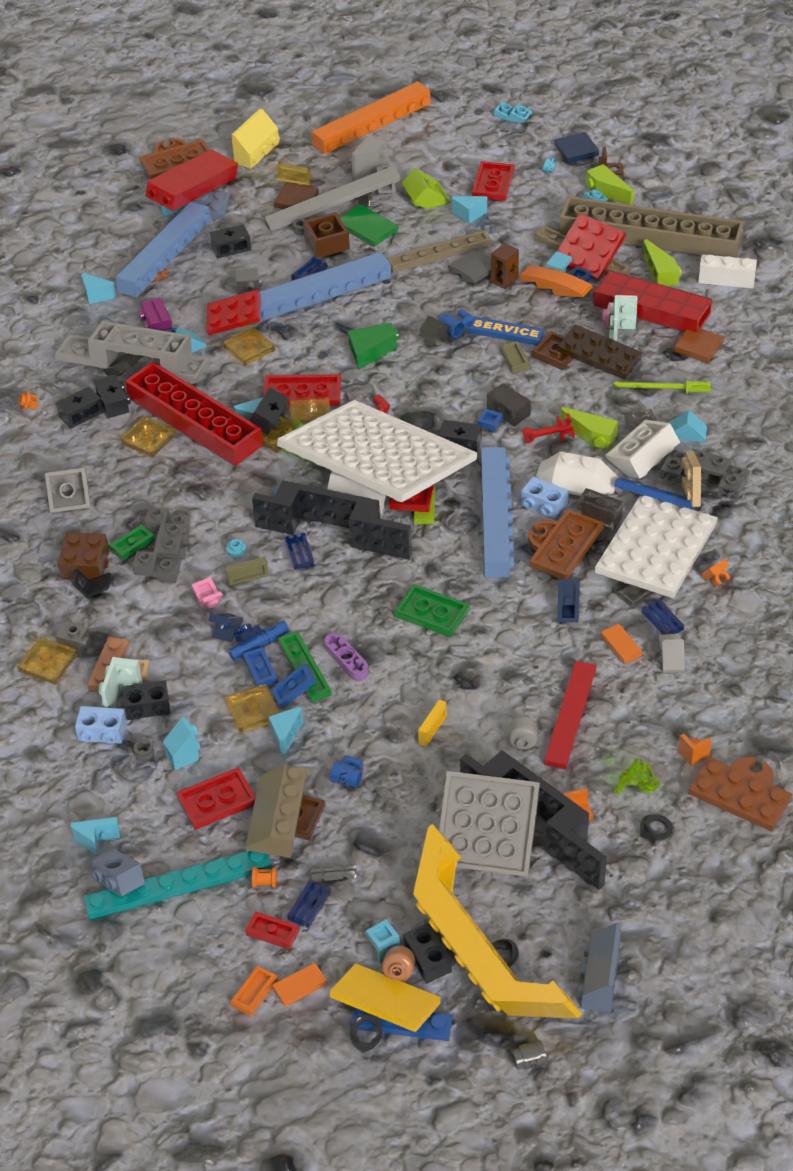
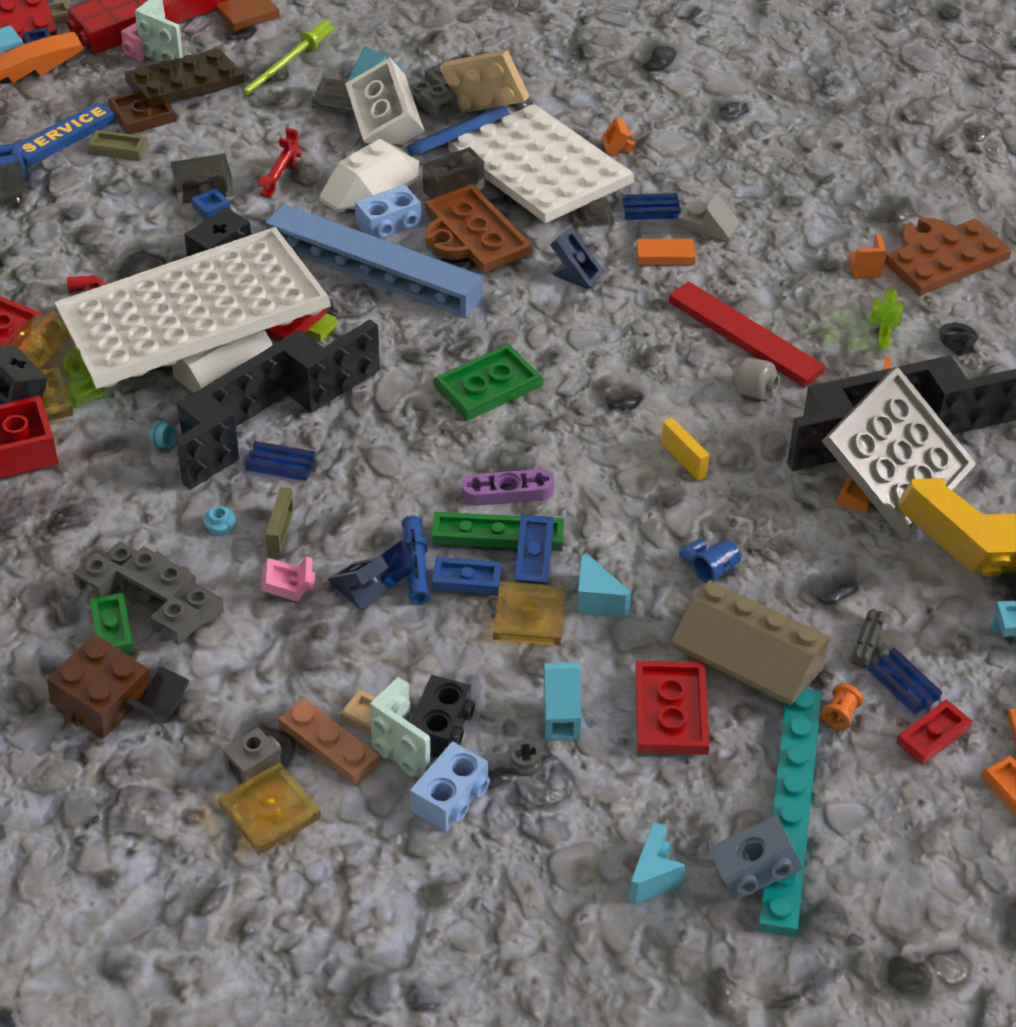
camera: 65 degrees left, 0 degrees up
lime slope [561,407,618,450] -> none

